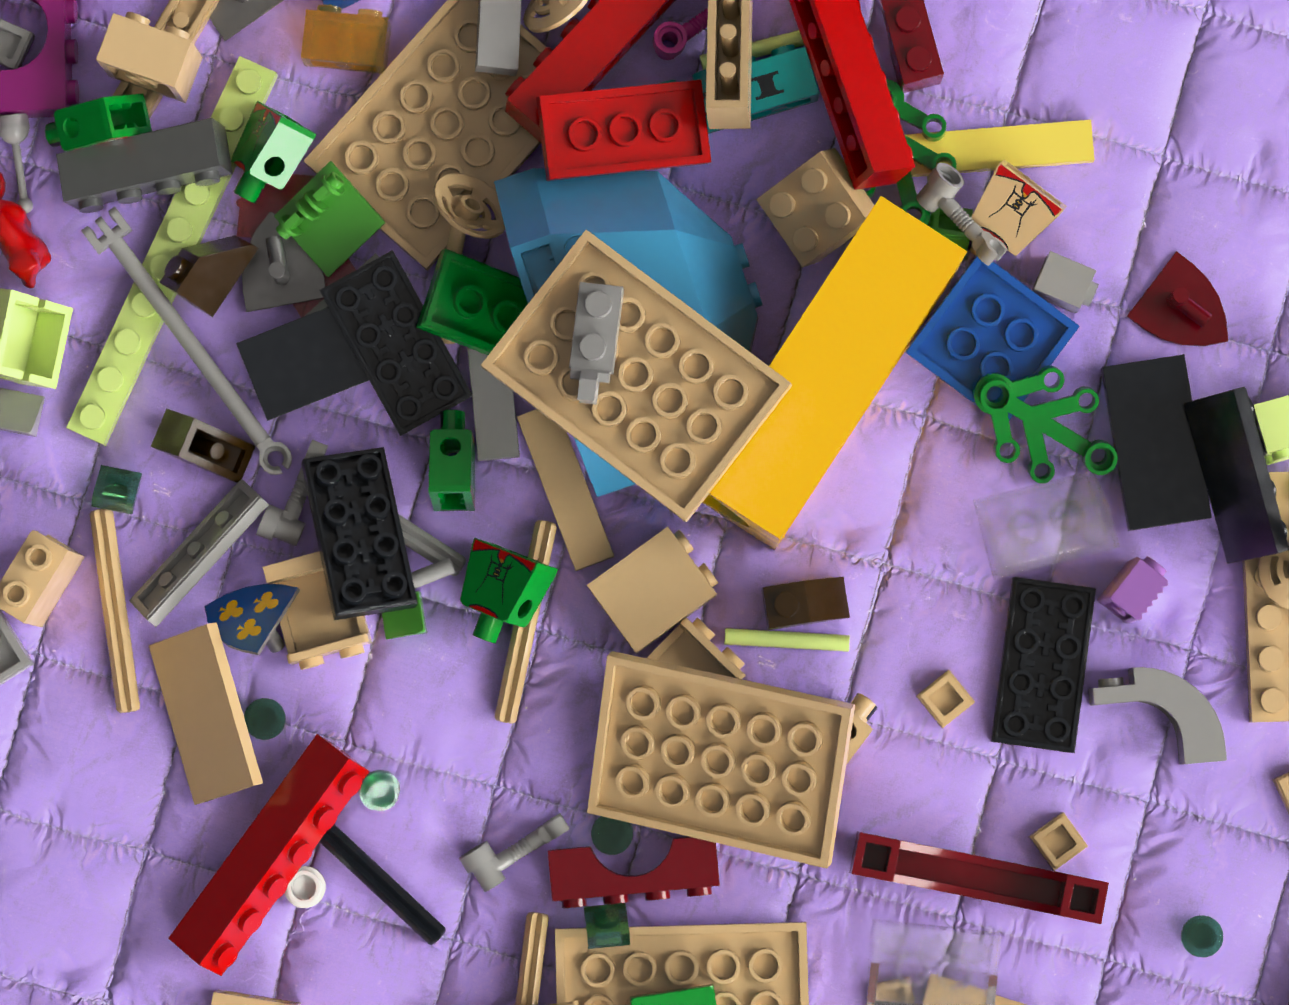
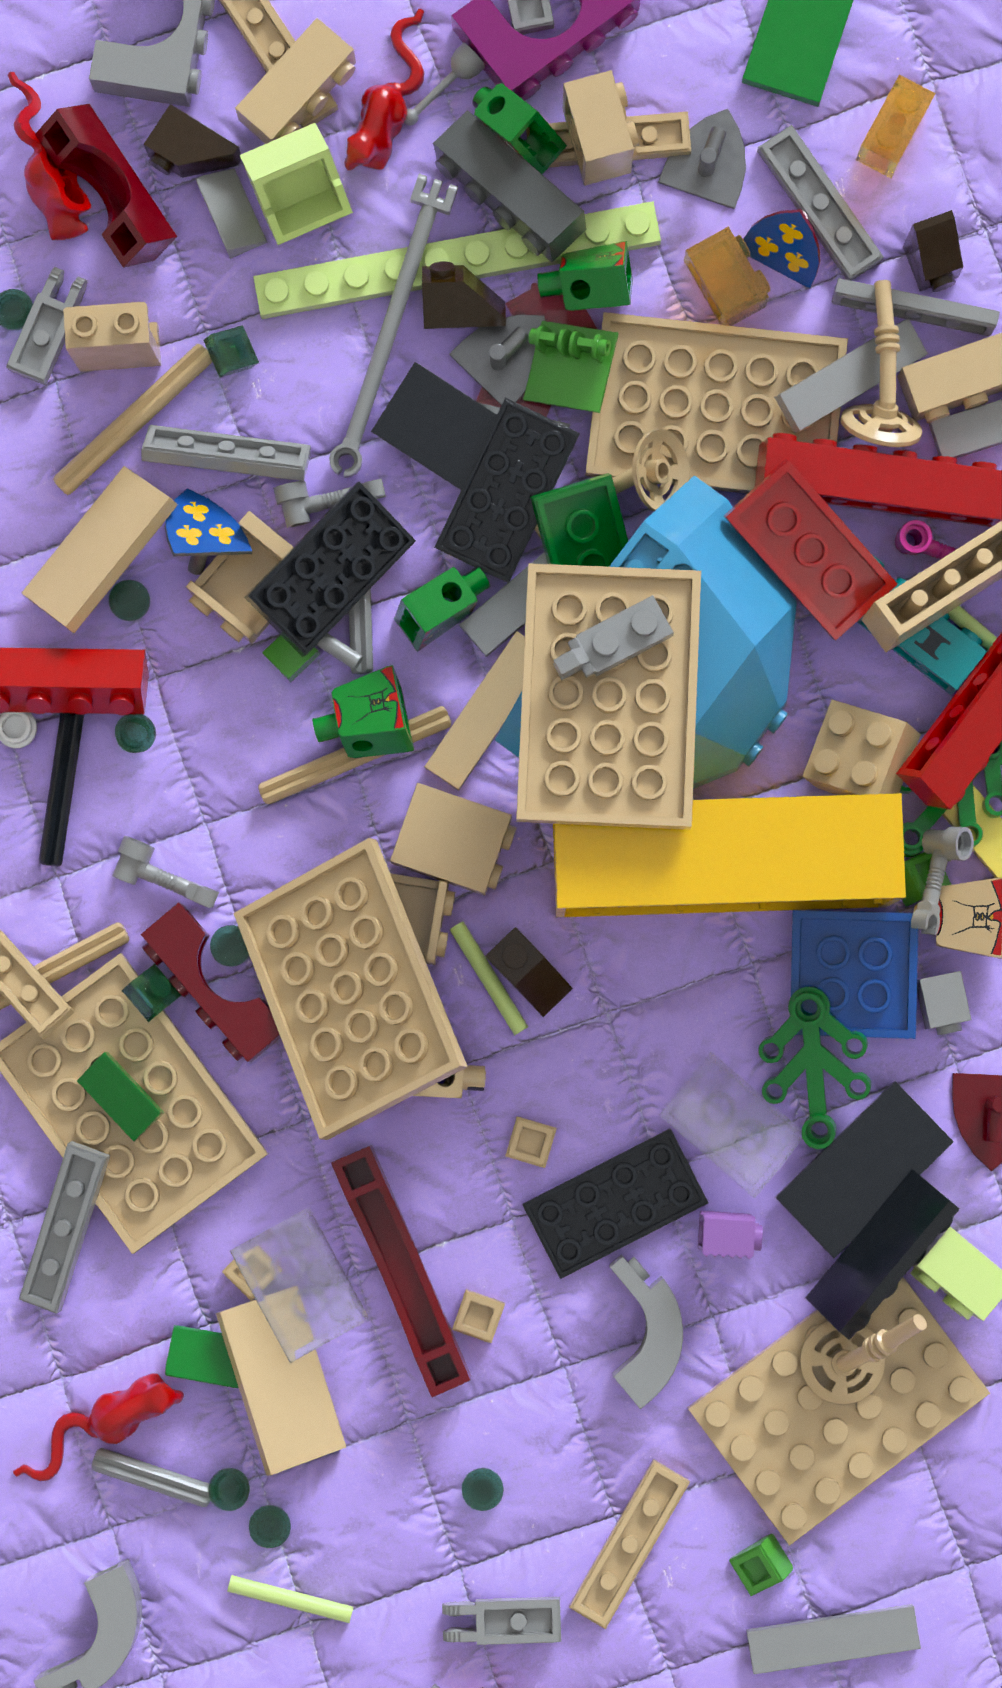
camera: 55 degrees right, 0 degrees up
dark brown slope [151,409,256,483] -> none

